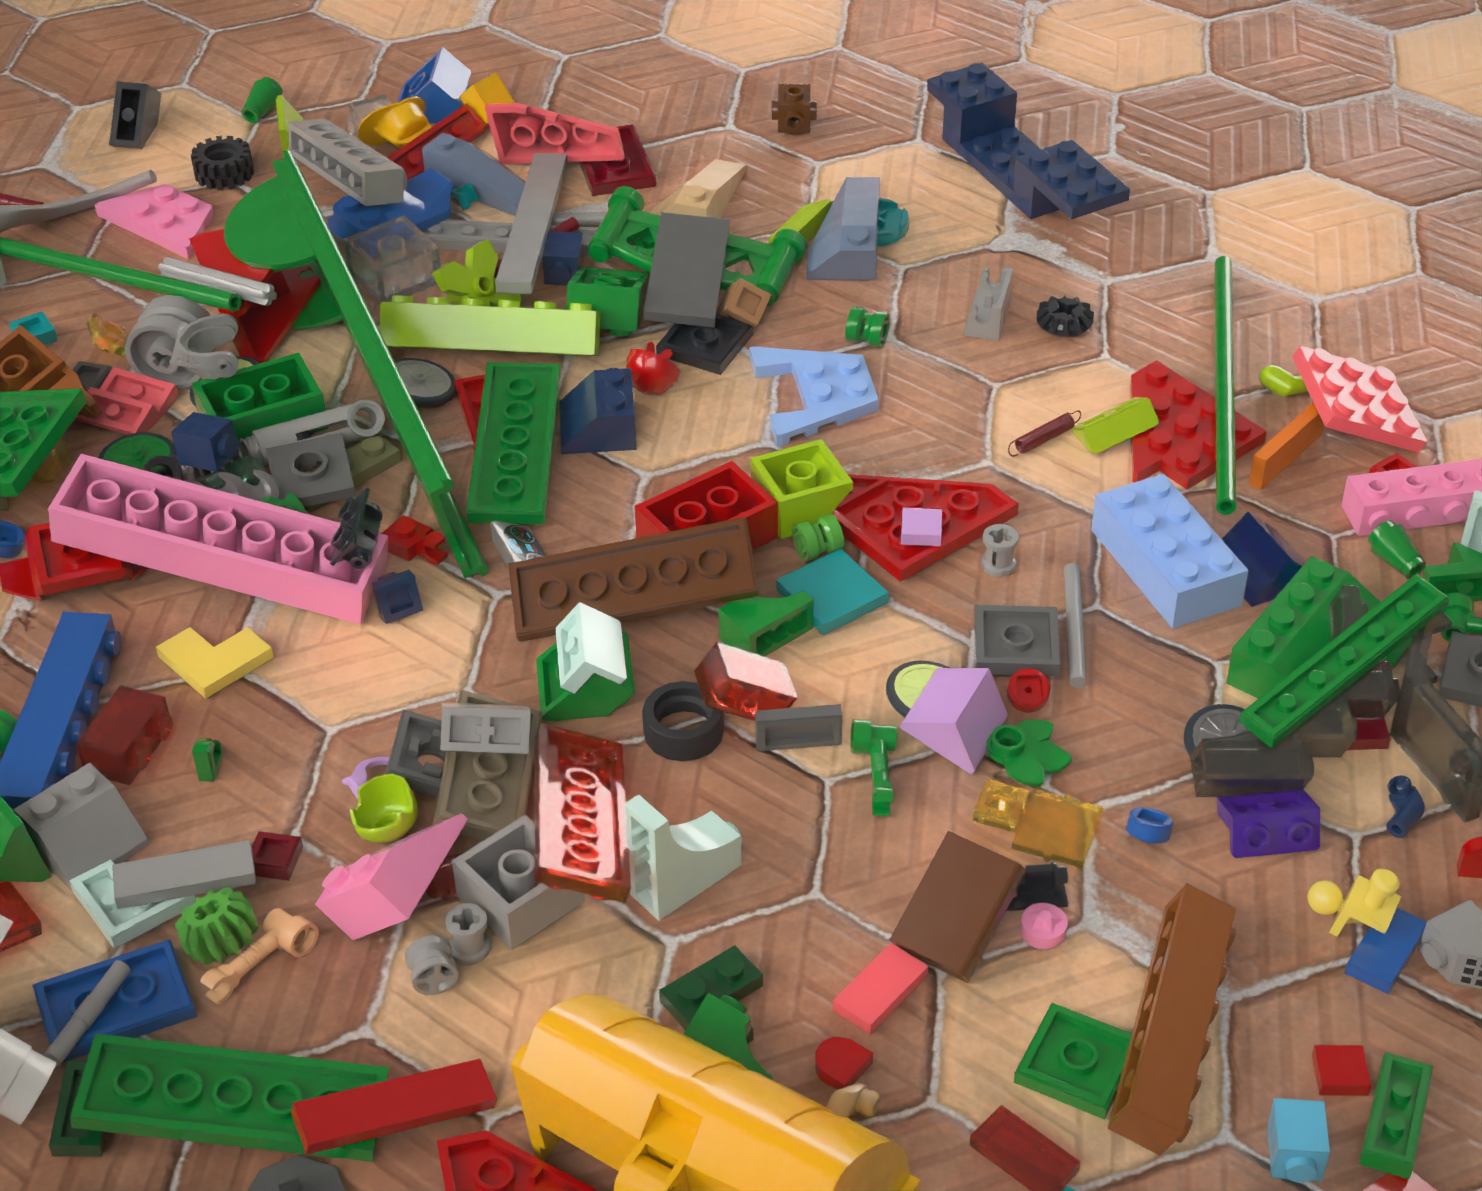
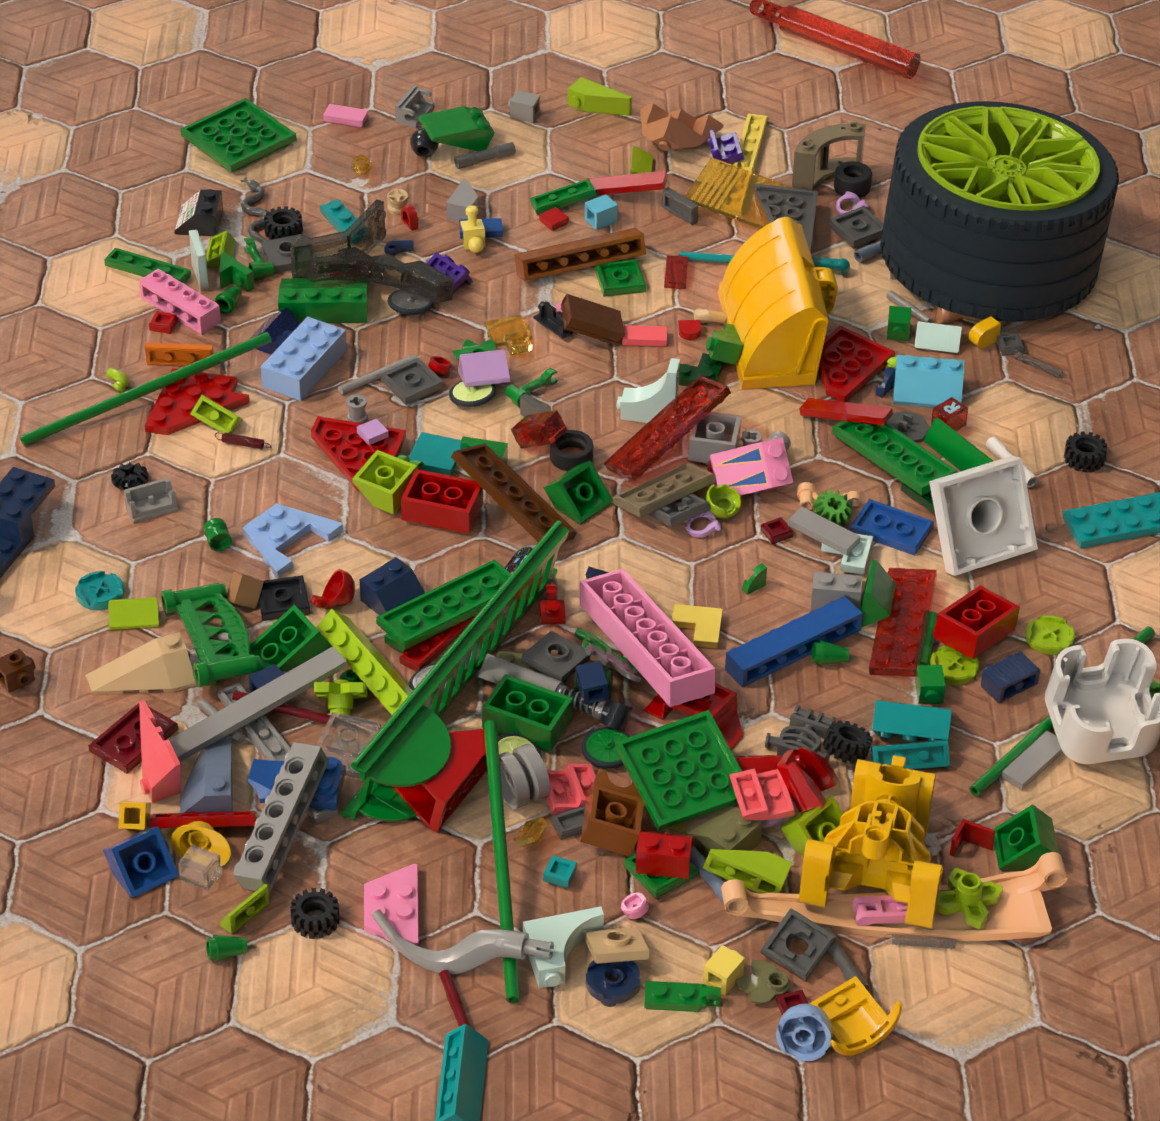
camera: 130 degrees left, 0 degrees up
light grey piece [44,960,131,1066] -> none
clear red brick [76,685,173,785] -> none
black slope [109,81,161,149] -> none
light grey axle [158,257,277,306] -> none
light grey helmet [170,313,246,380] -> none
black hinge [330,487,383,569] -> none
light grey hinge [440,702,531,754] -> none
teal hand [451,183,480,210] -> none
light aqua panel [556,602,627,693] -> none
dark grey tile [643,212,730,328] -> none
sand blue wedge [806,177,880,280] -> none
blue tile [1126,807,1174,844] -> none
green tile [1239,574,1450,748] -> none
coral plate [1292,346,1427,453] -> none

